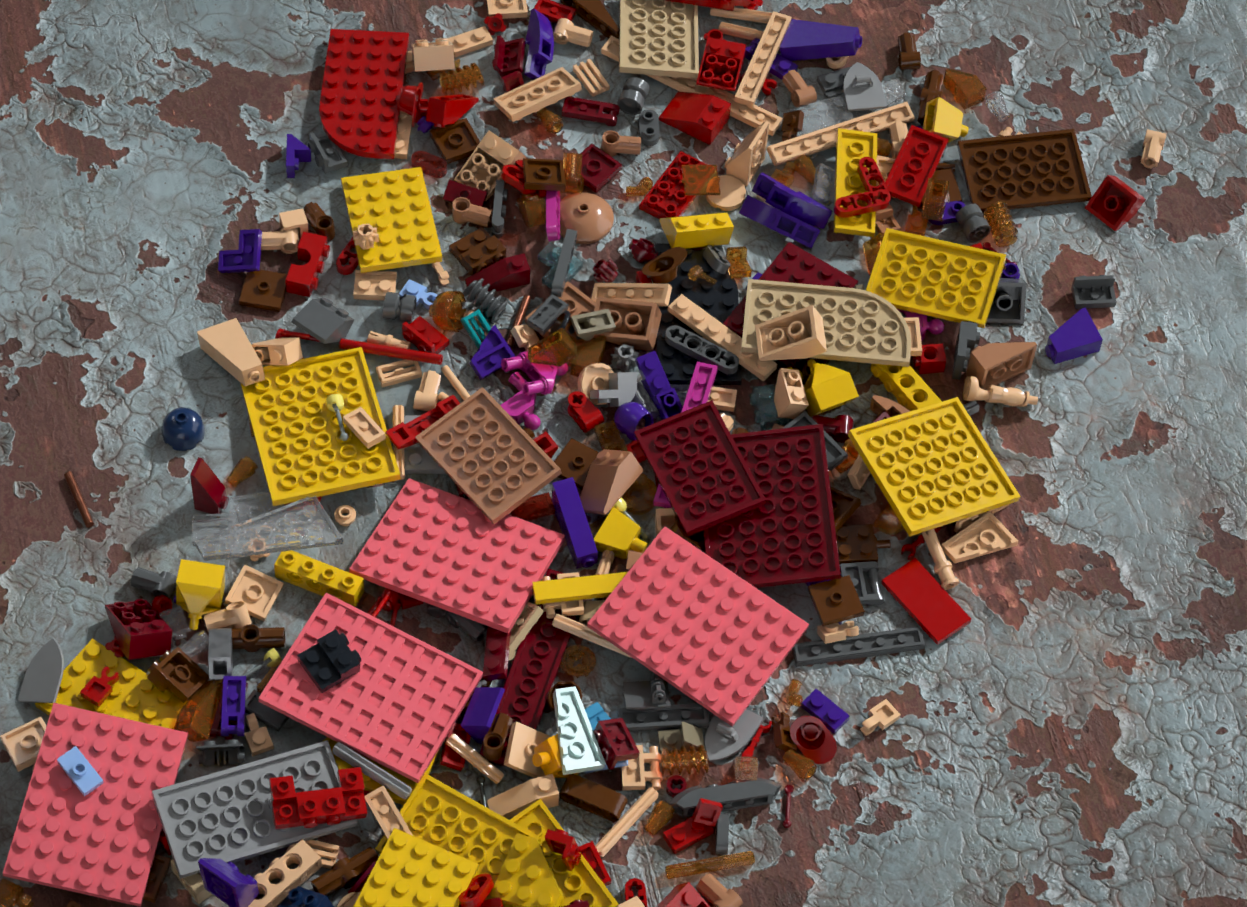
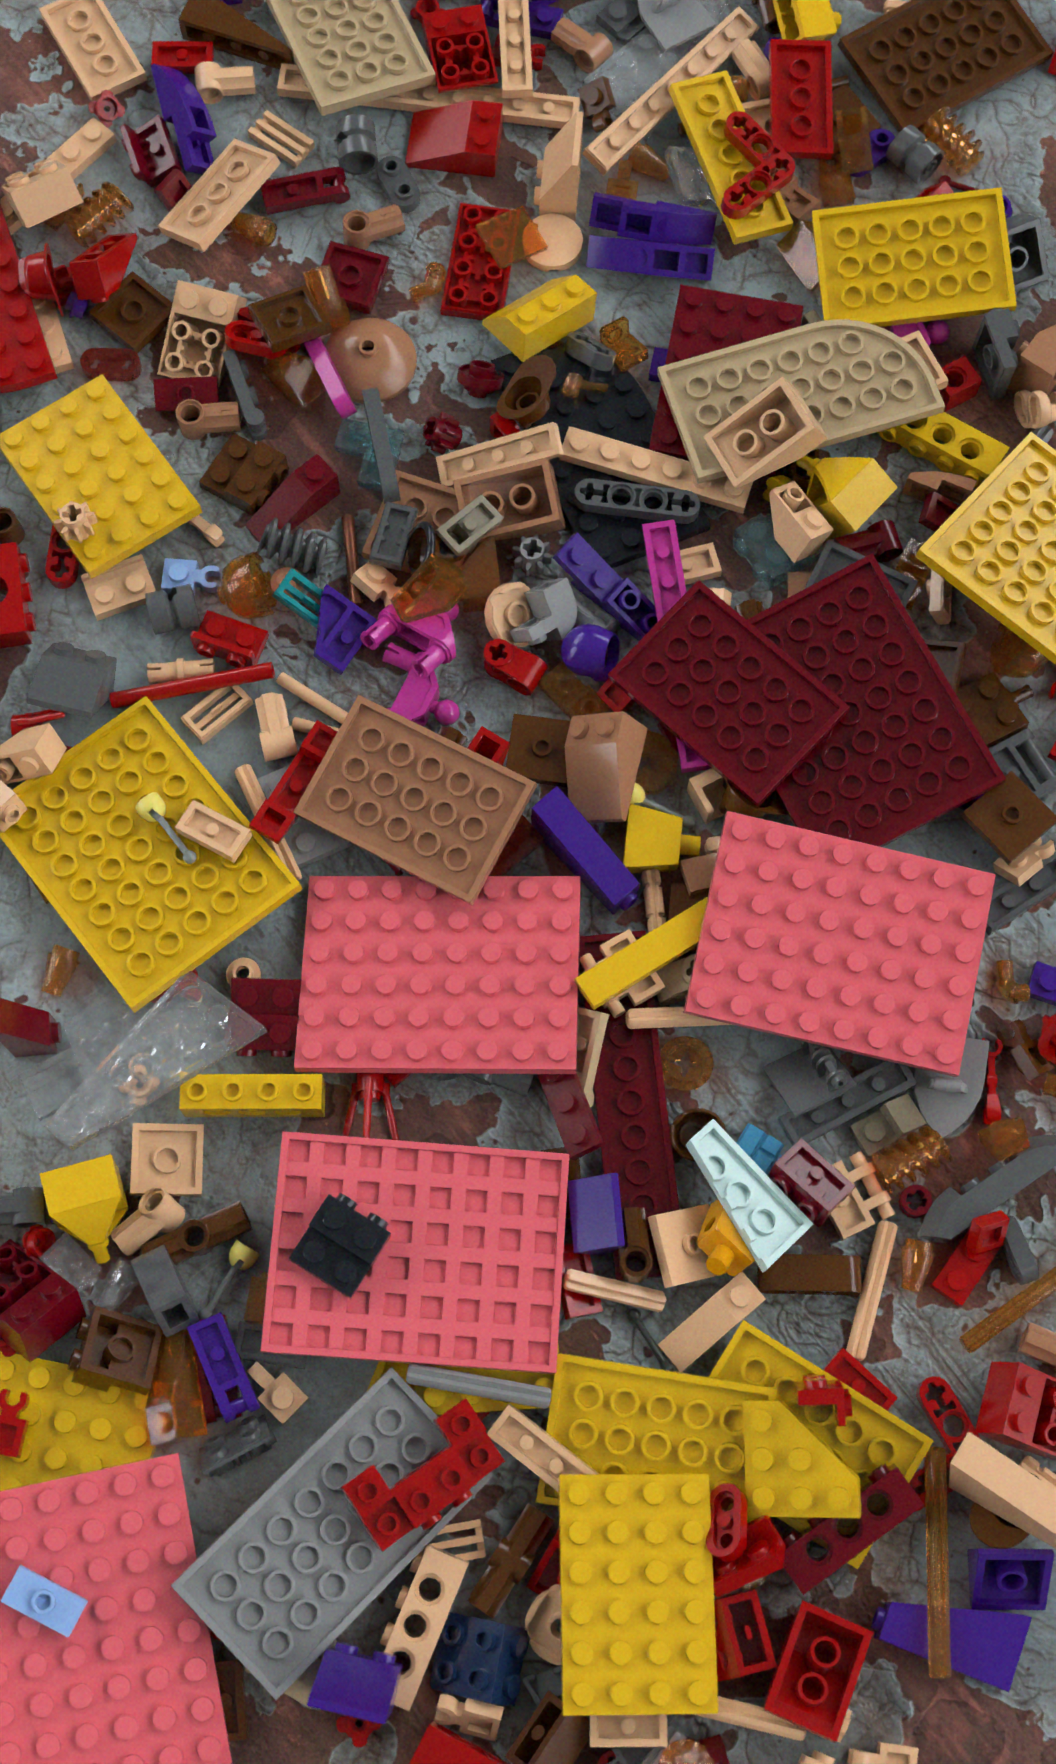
camera: 20 degrees left, 15 degrees up
none -> dark red plate [228,977,301,1057]

